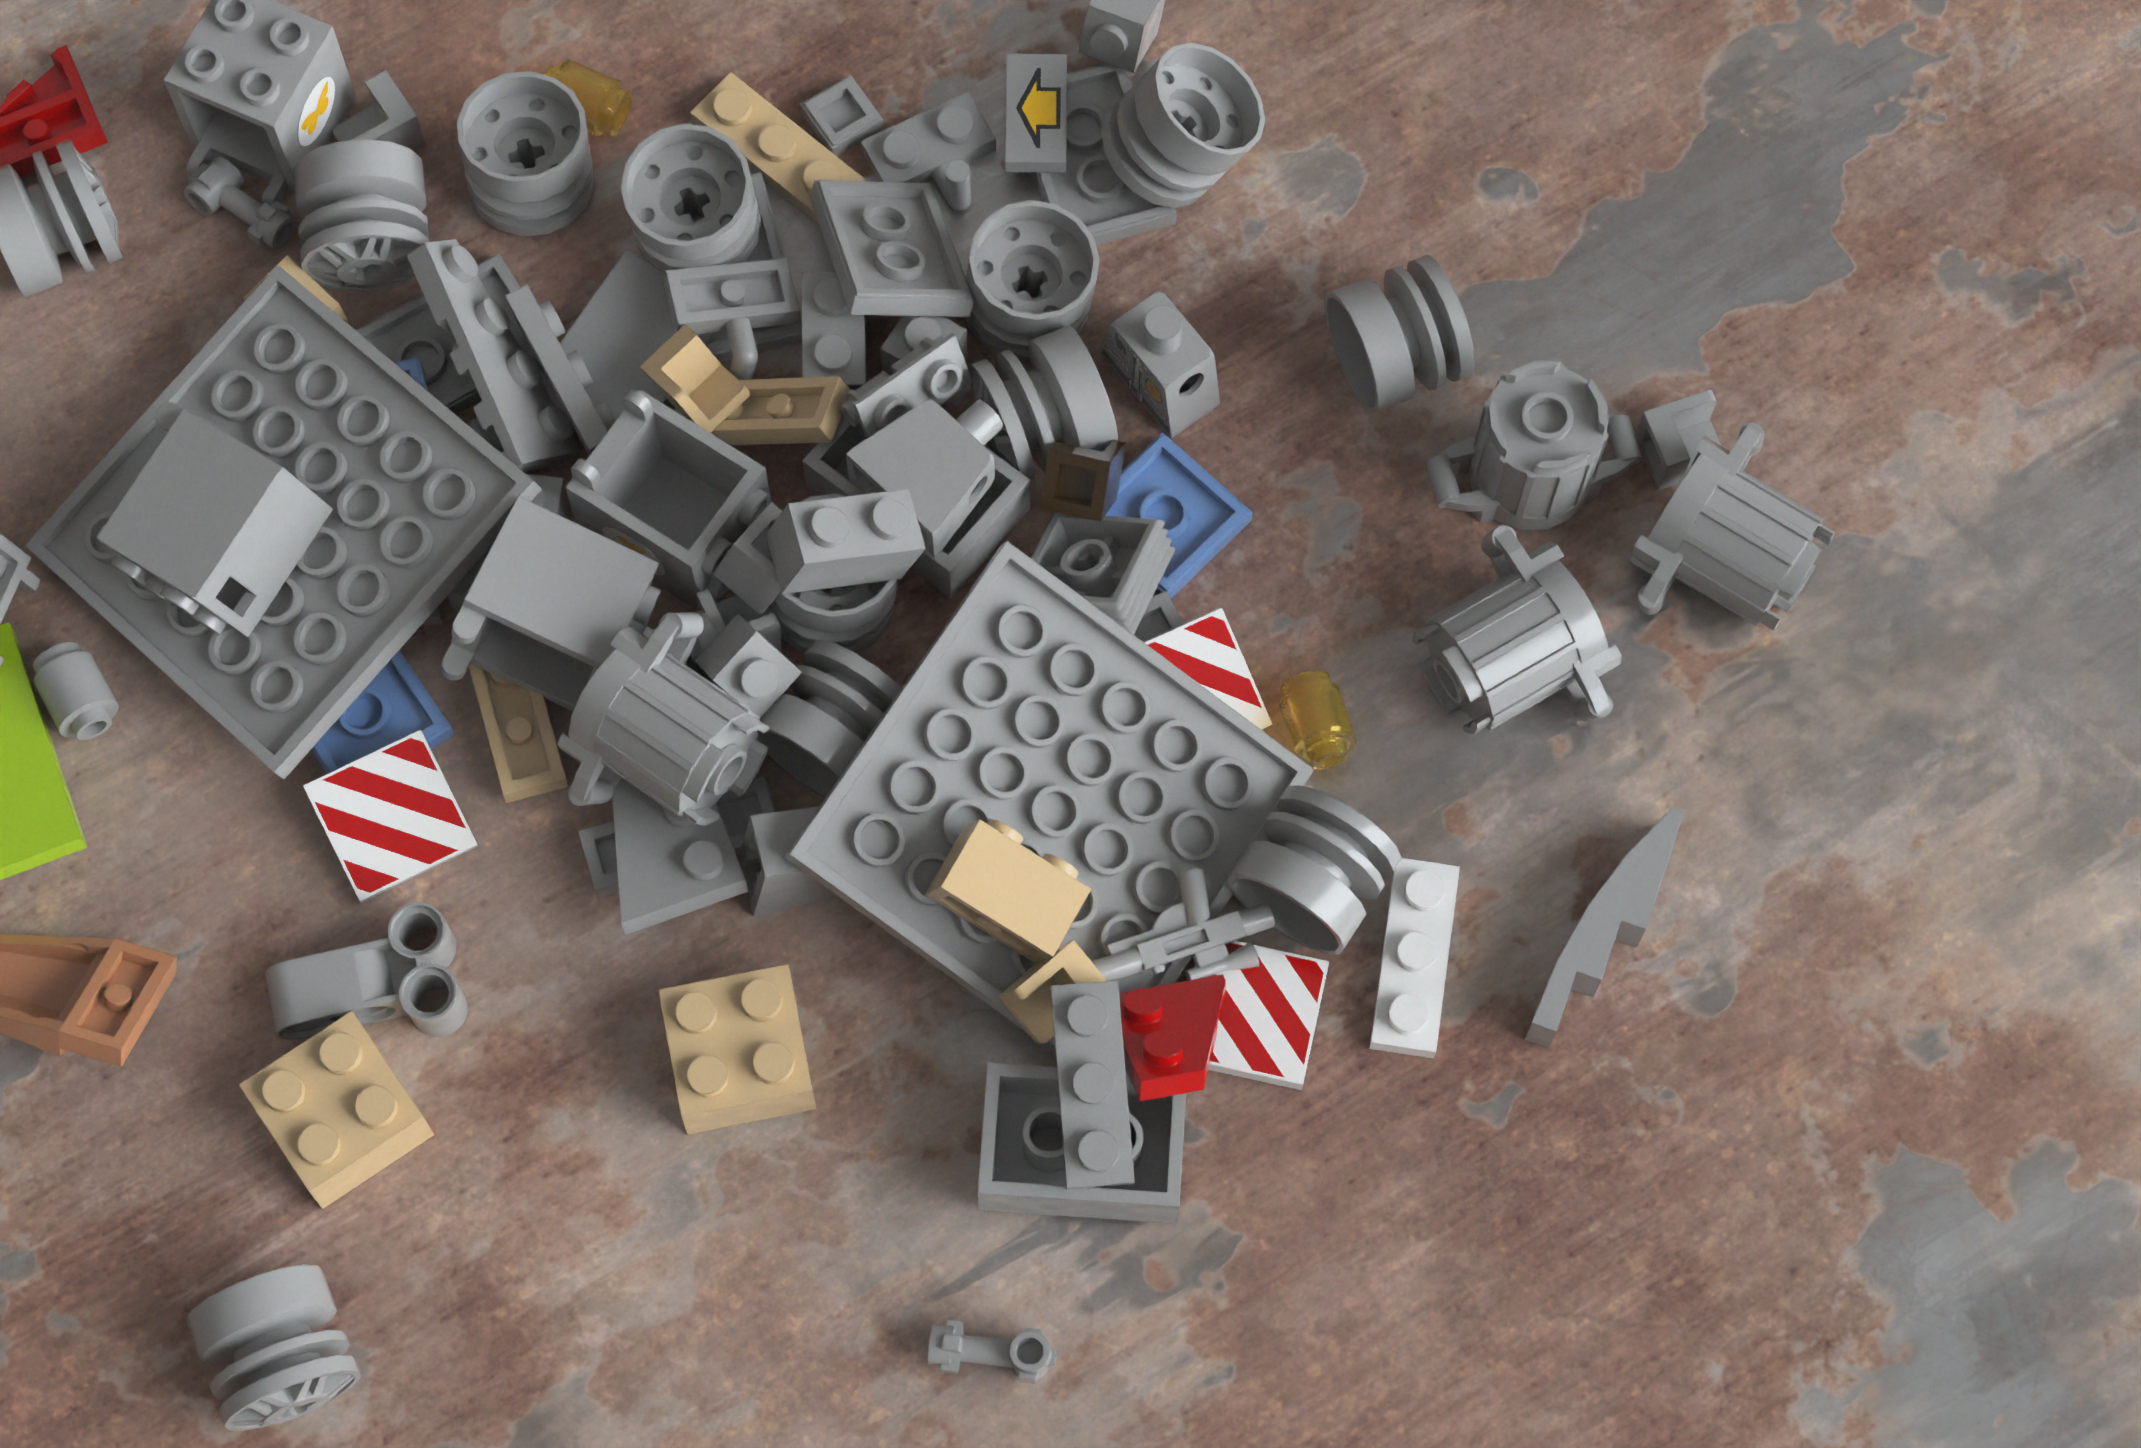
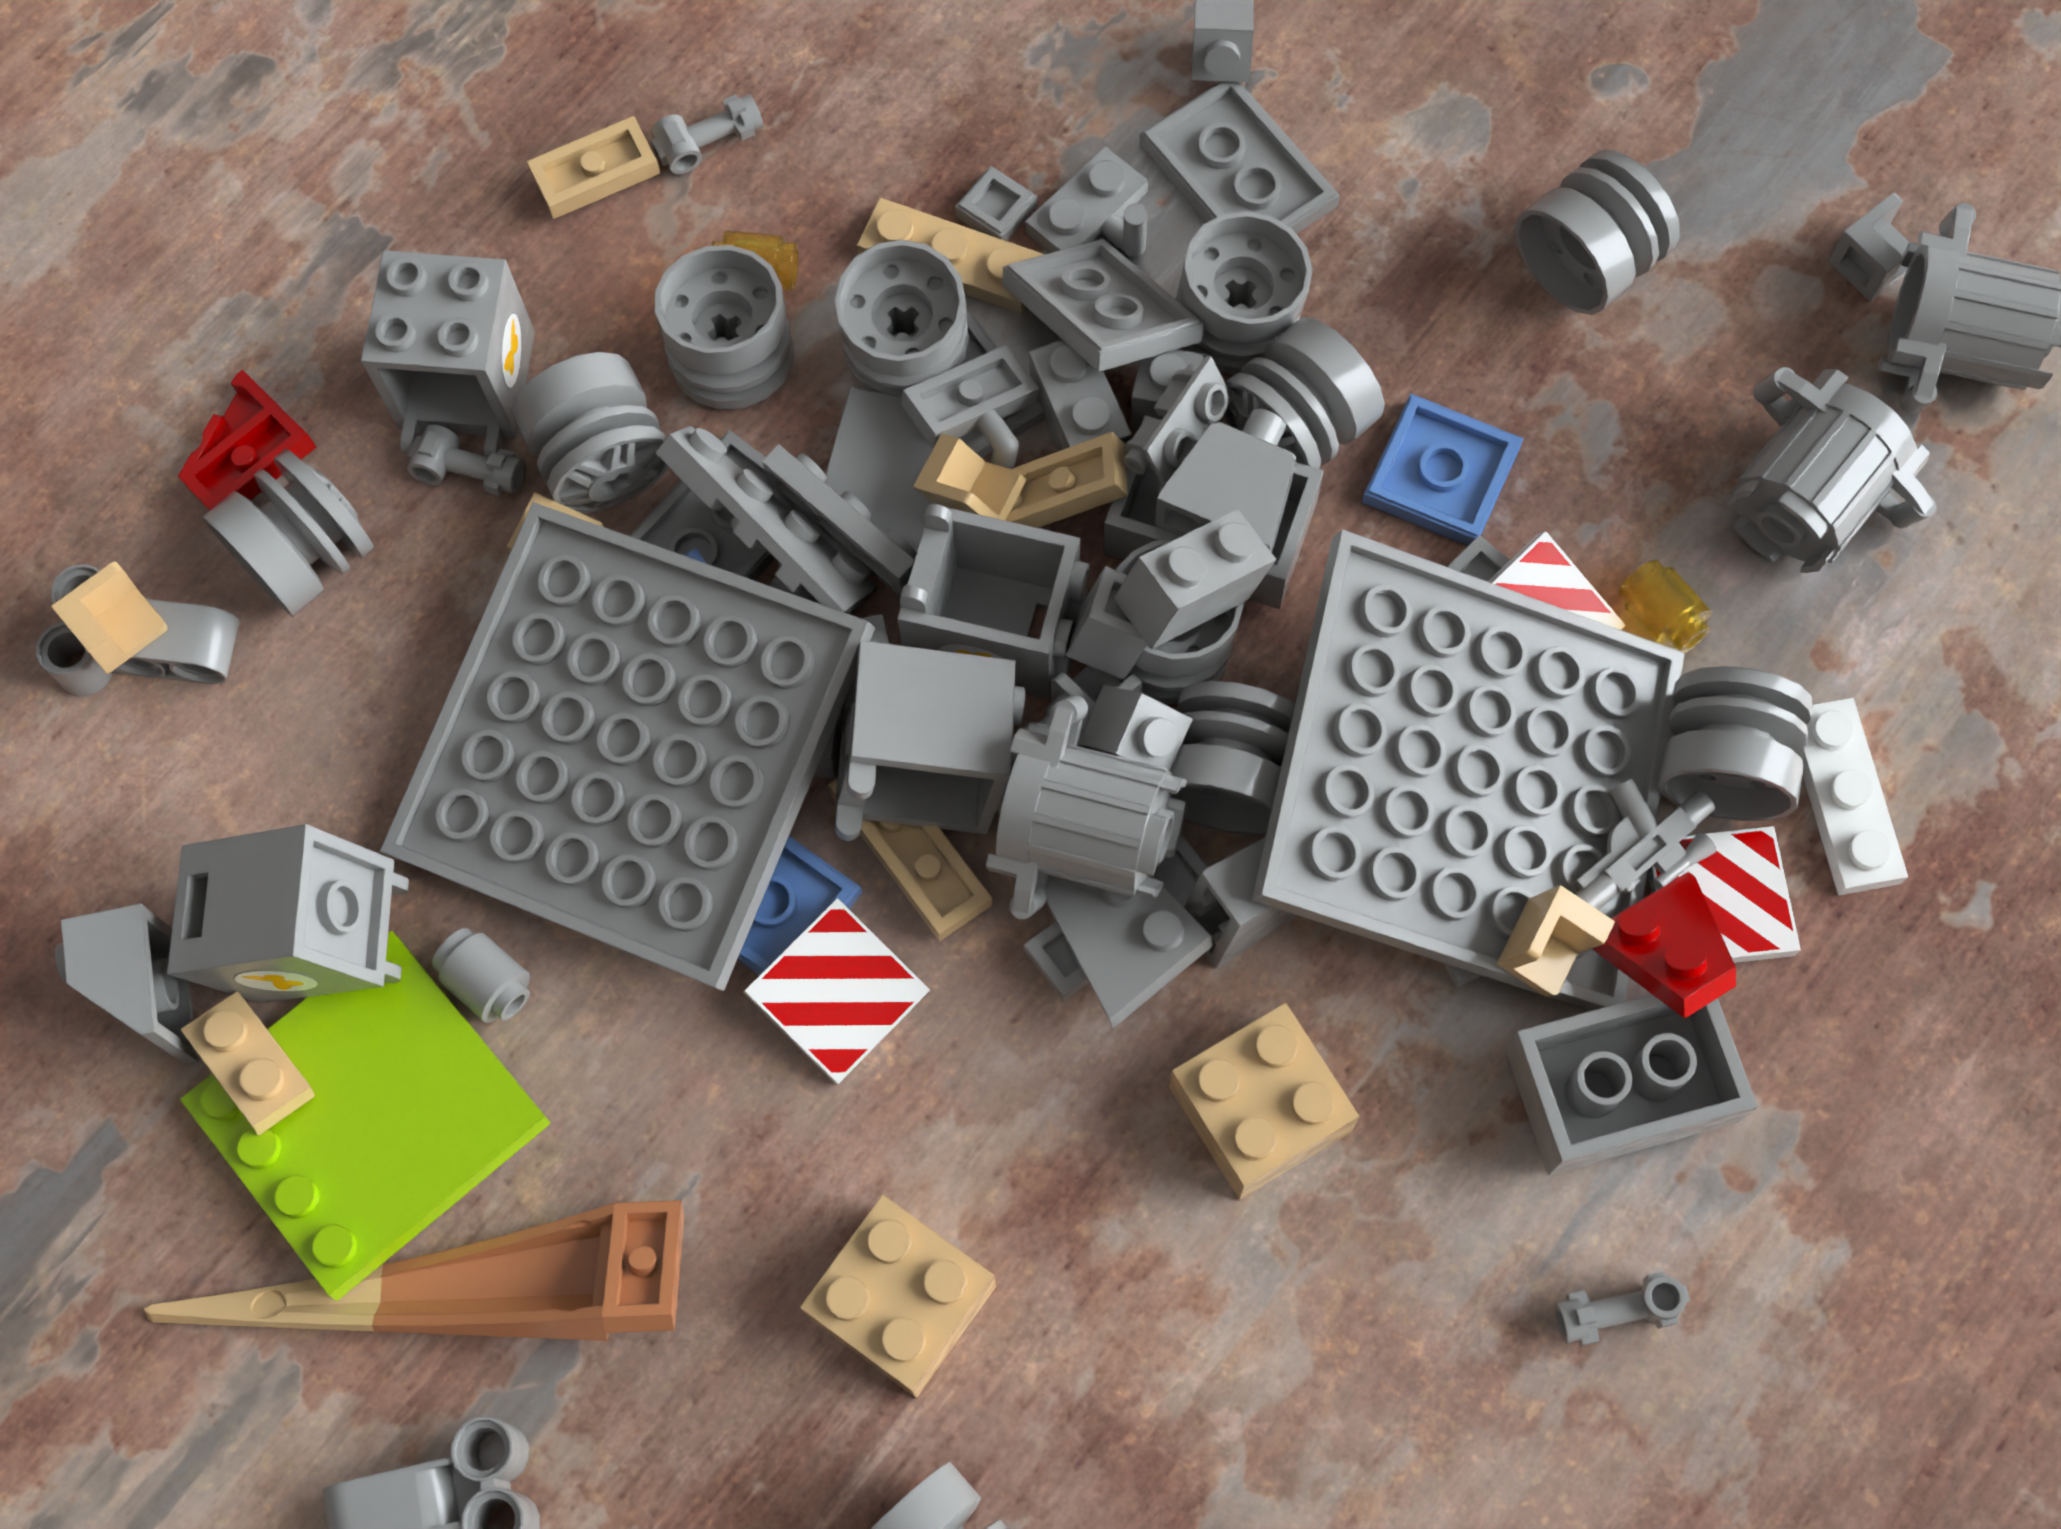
camera: 15 degrees left, 0 degrees up
light grey container [96,402,333,637] -> none
light grey piece [265,902,468,1040] -> none
light grey panel [333,70,425,151] -> none
tan brick [925,819,1091,963] -> none
light grey tile [1005,54,1067,173] -> none
light grey brick [1031,512,1175,635] -> none
dark brown panel [1040,440,1126,522] -> none
light grey plate [1051,980,1135,1189] -> none
light grey torso [1100,291,1220,439] -> none
light grey wheel [1101,42,1265,208] -> none
light grey container [1425,360,1643,530] -> none
light grey slope [1524,808,1684,1048] -> none

